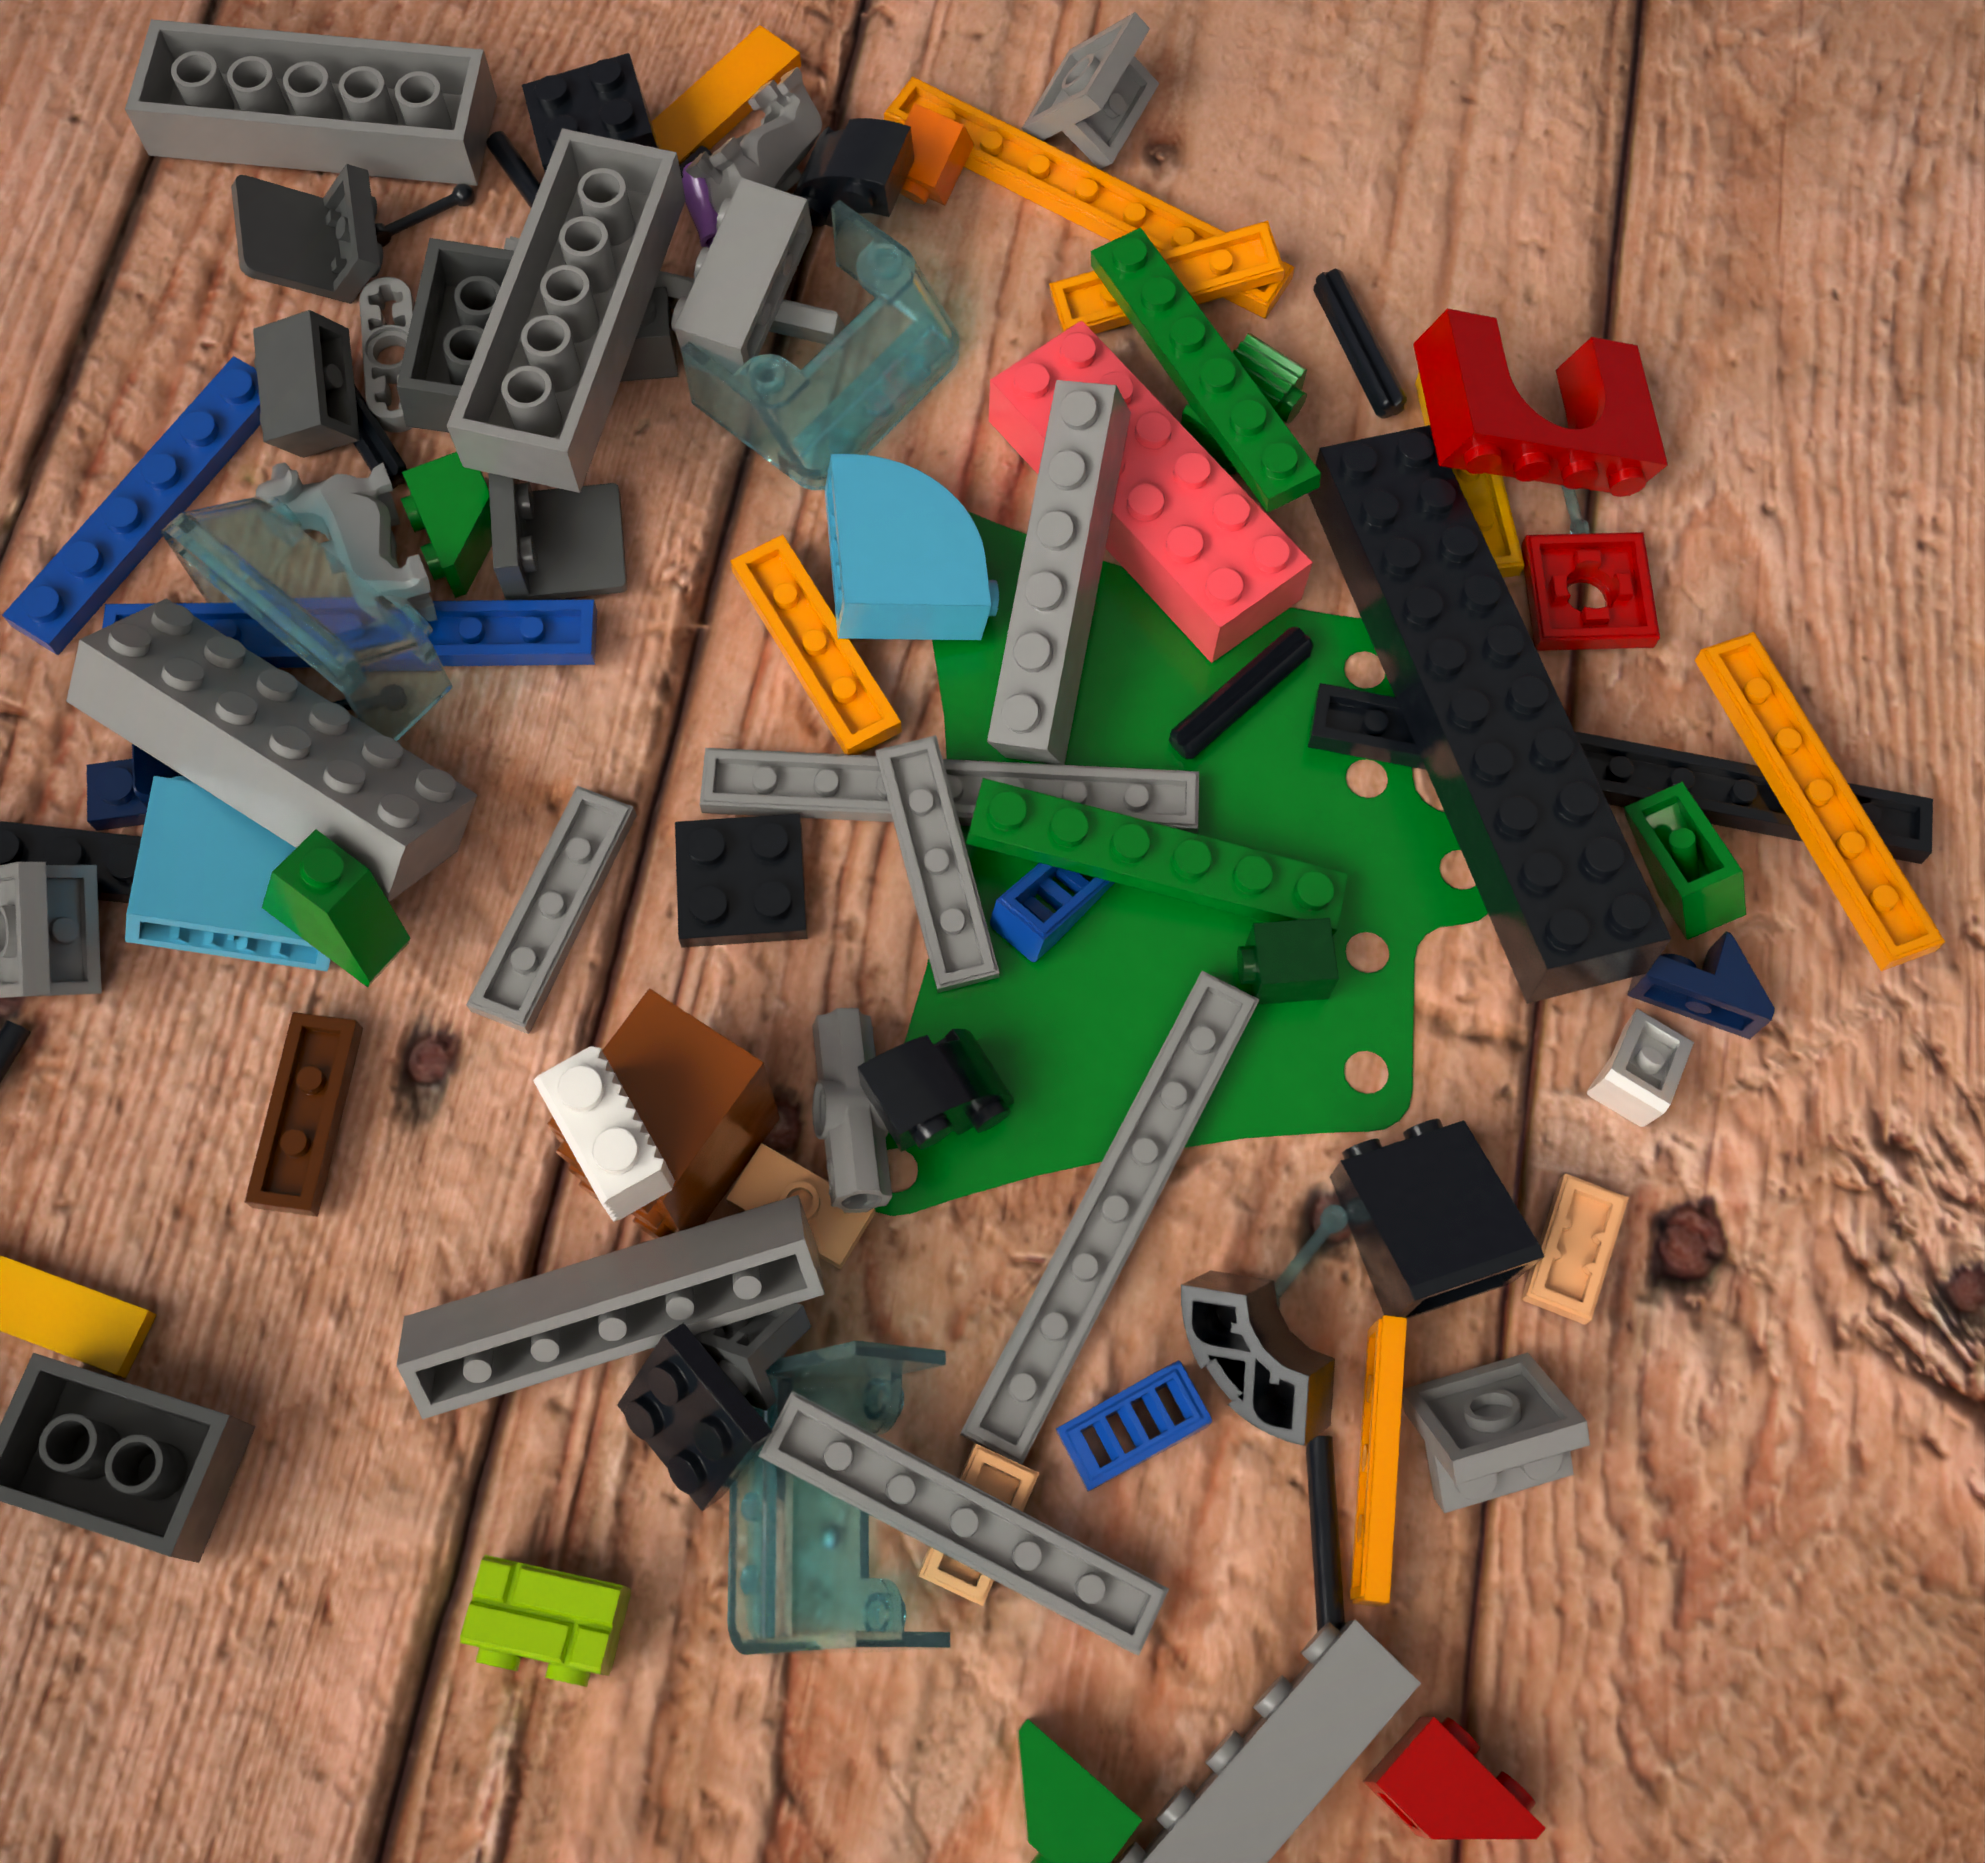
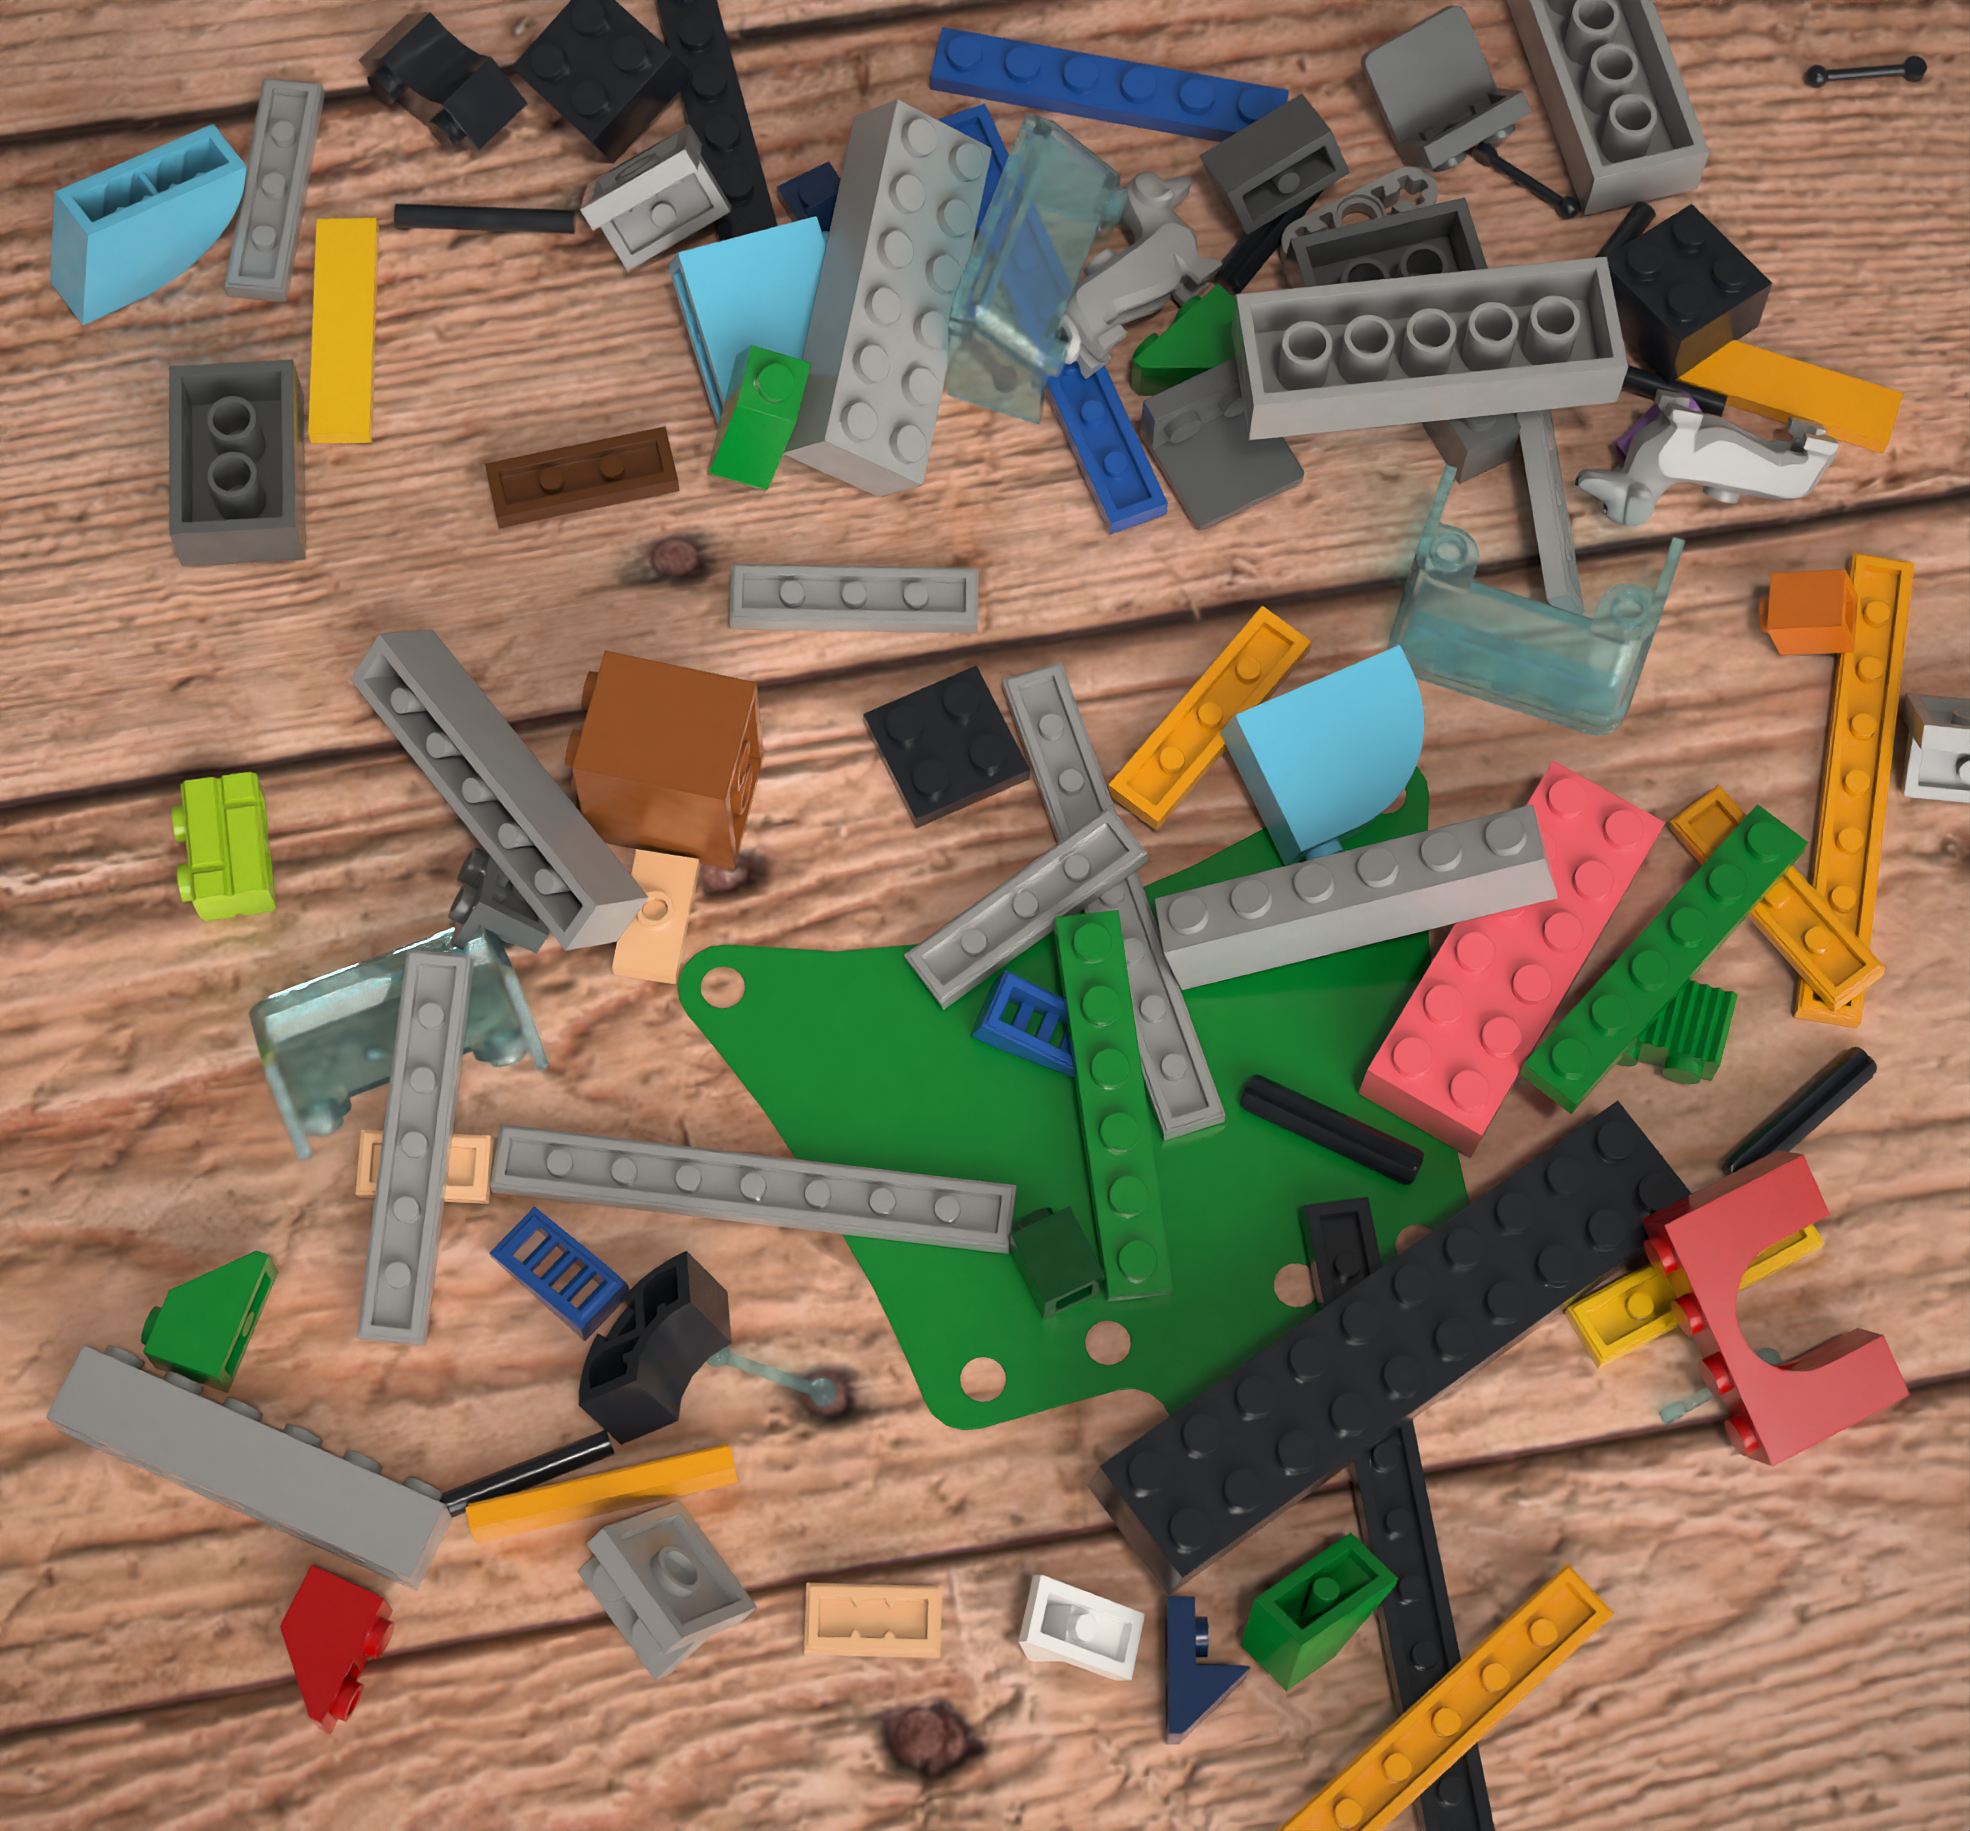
camera: 70 degrees right, 0 degrees up
white brick [533,1046,675,1222] -> none
black plate [617,1323,773,1511] -> none
light grey brick [671,177,813,379] -> none
black brick [793,118,914,230] -> none
light grey piece [812,1008,892,1213] -> none
black brick [858,1029,1014,1152] -> none
black slope [1330,1119,1544,1319] -> none
red piece [1521,532,1660,651] -> none

